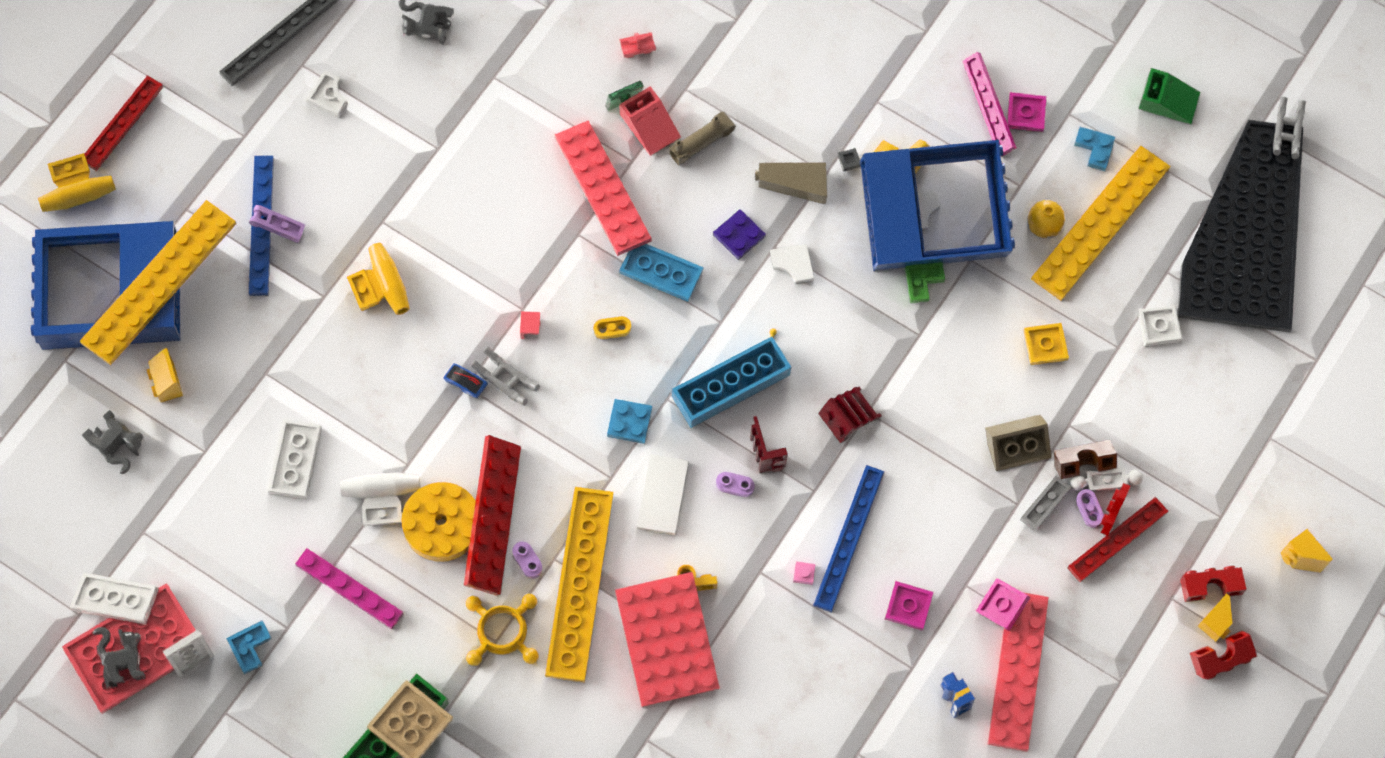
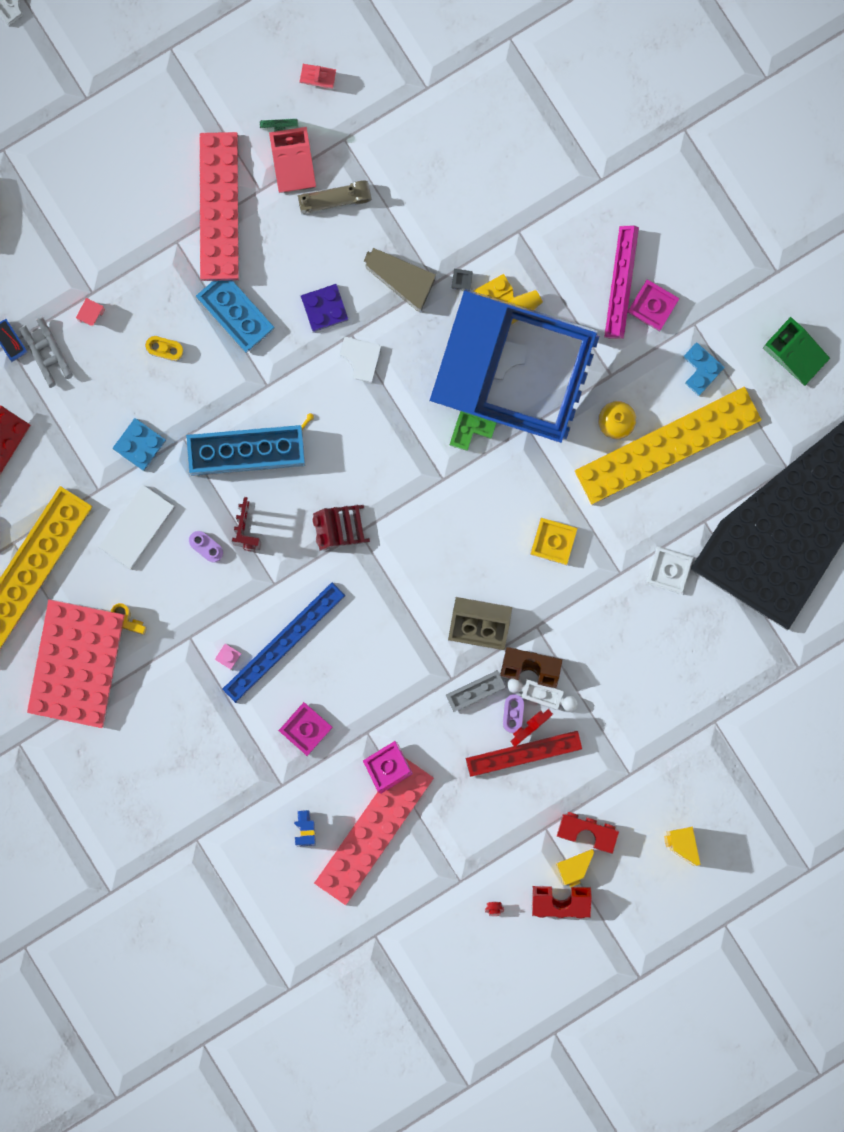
camera: 25 degrees right, 15 degrees up
none -> red plate [485,902,504,916]

